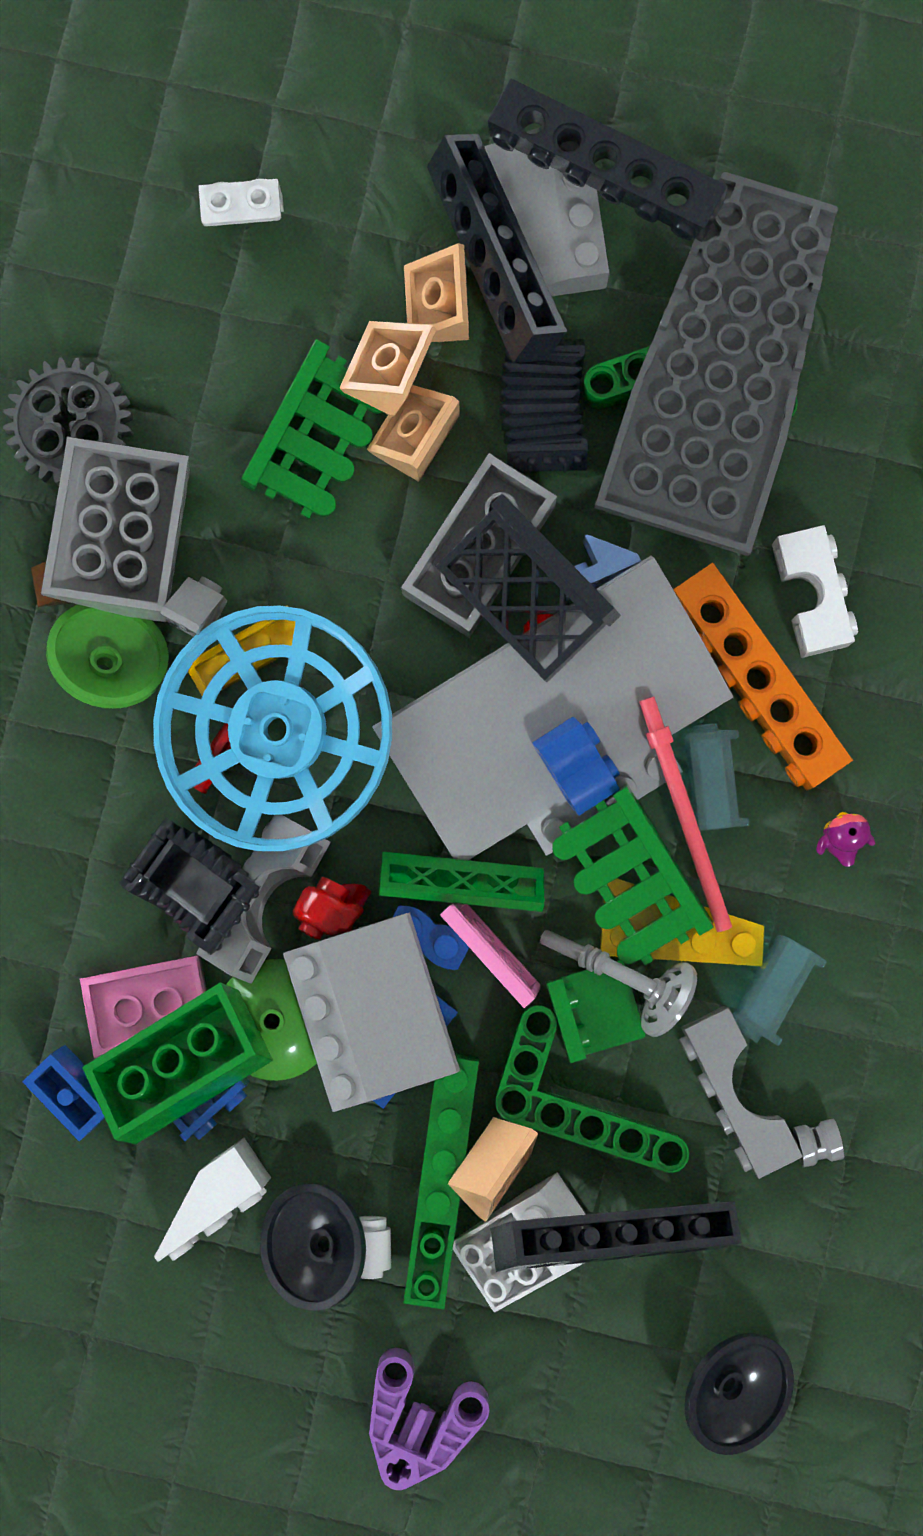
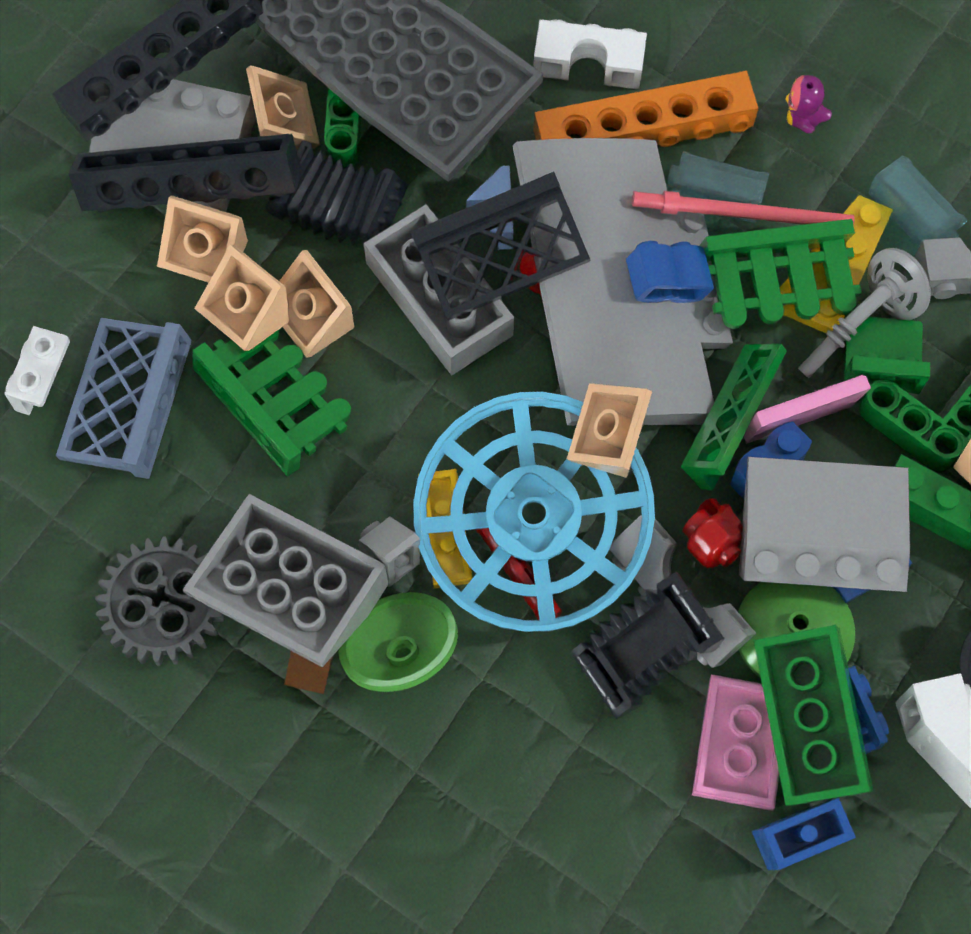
camera: 75 degrees left, 15 degrees down
none -> sand blue fence [56,318,192,479]
none -> light nougat slope [246,65,320,149]
none -> light nougat slope [567,383,652,478]

